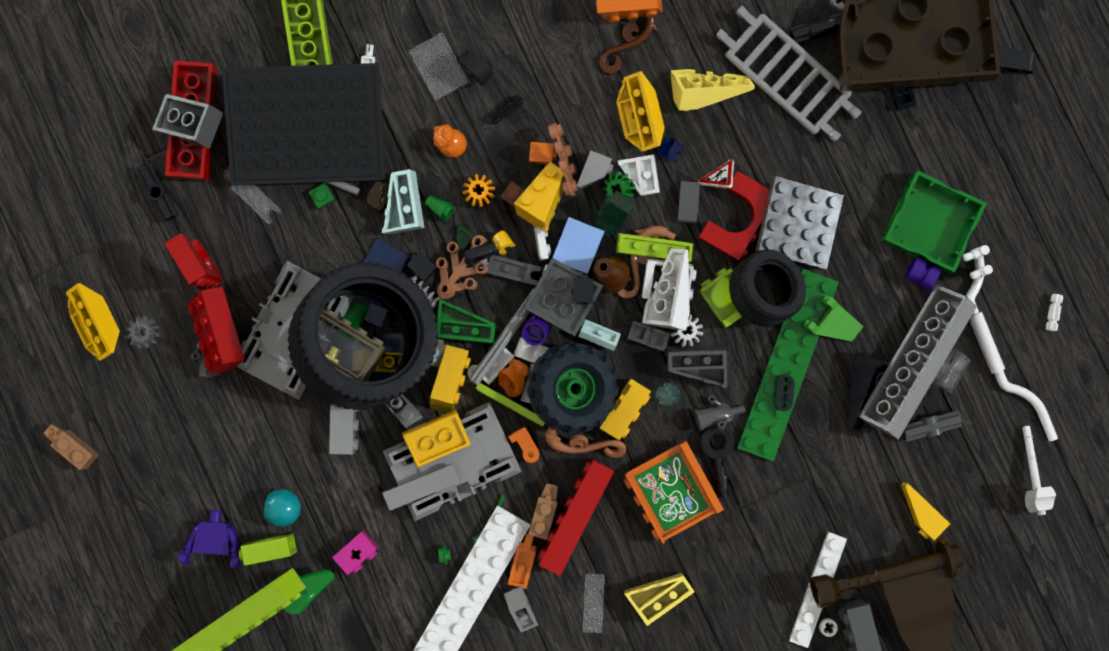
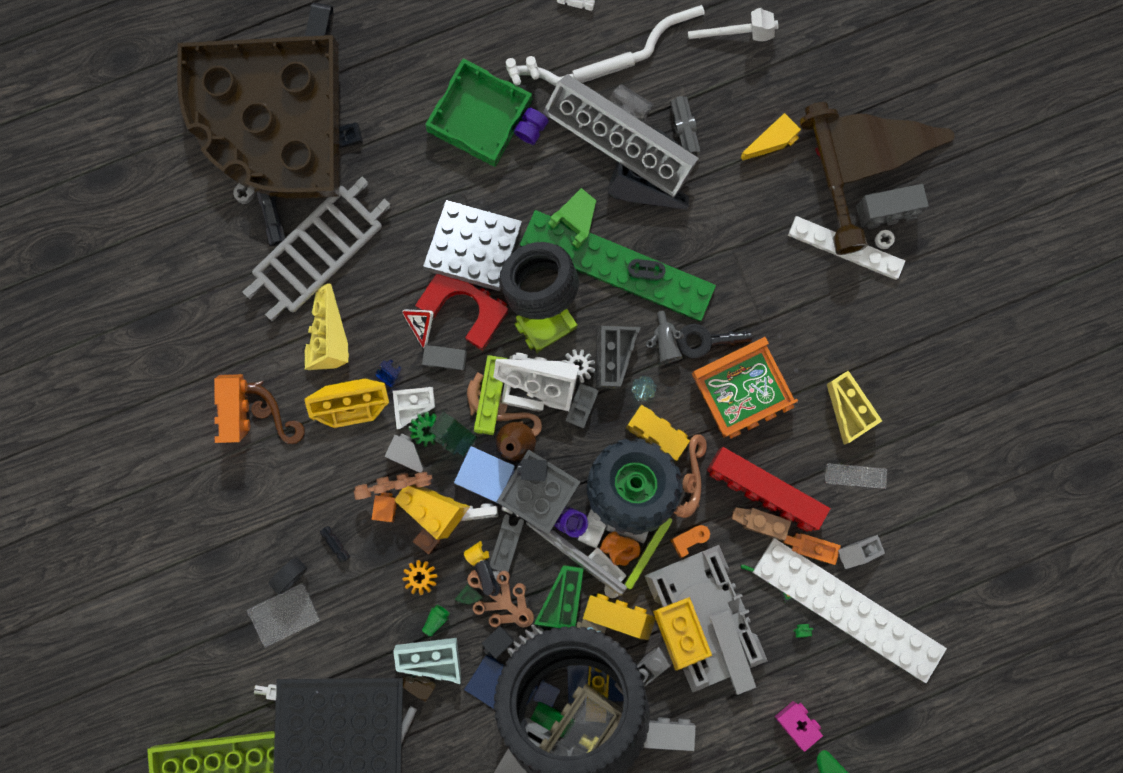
camera: 90 degrees left, 5 degrees down
green plate [309,183,335,209] -> none
orange hair [433,125,467,158] -> none
light aqua plate [579,319,621,351] -> none

